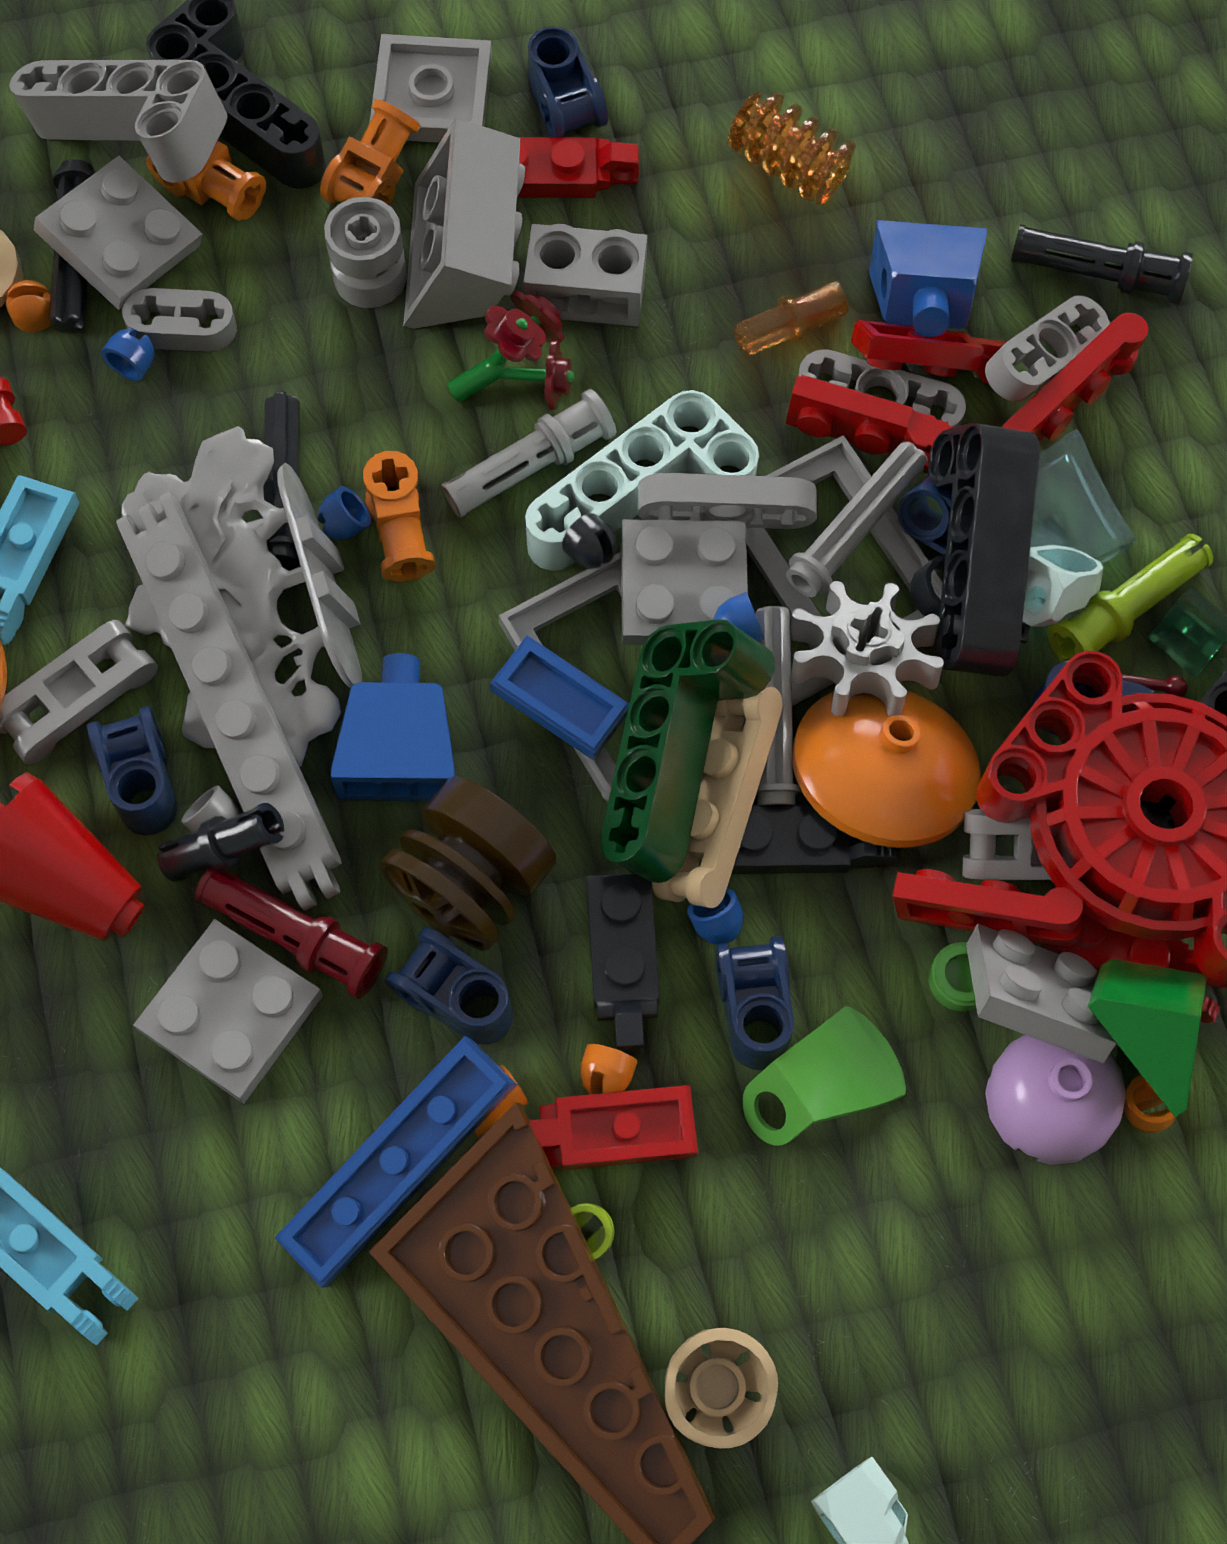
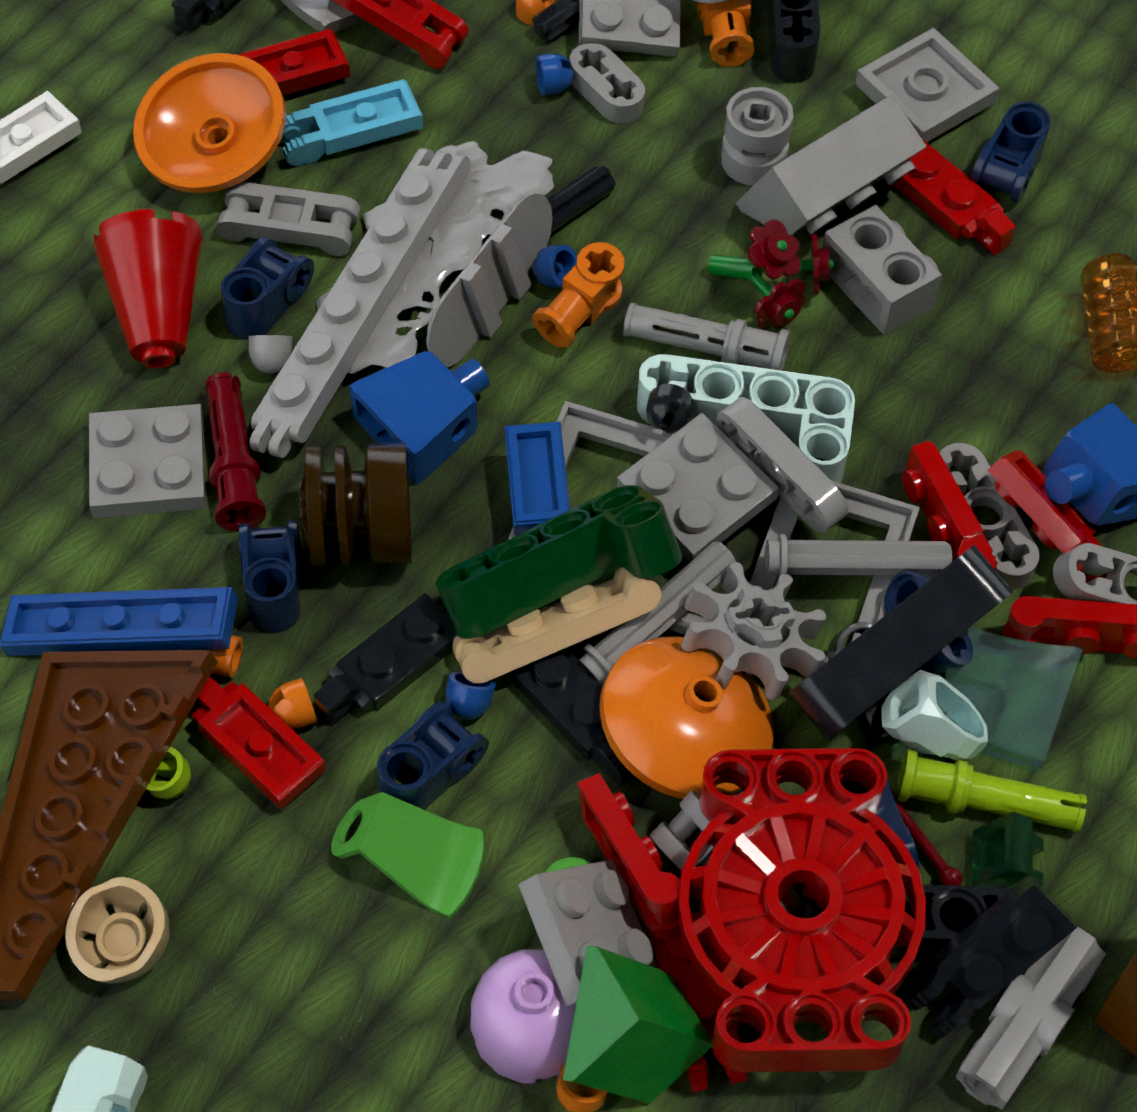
camera: 50 degrees right, 10 degrees down
black pin [157,803,284,882] -> none
orange connector [320,99,421,206] -> none
blue hinge [713,592,765,642] -> none
clear orange axle [734,281,849,355] -> none

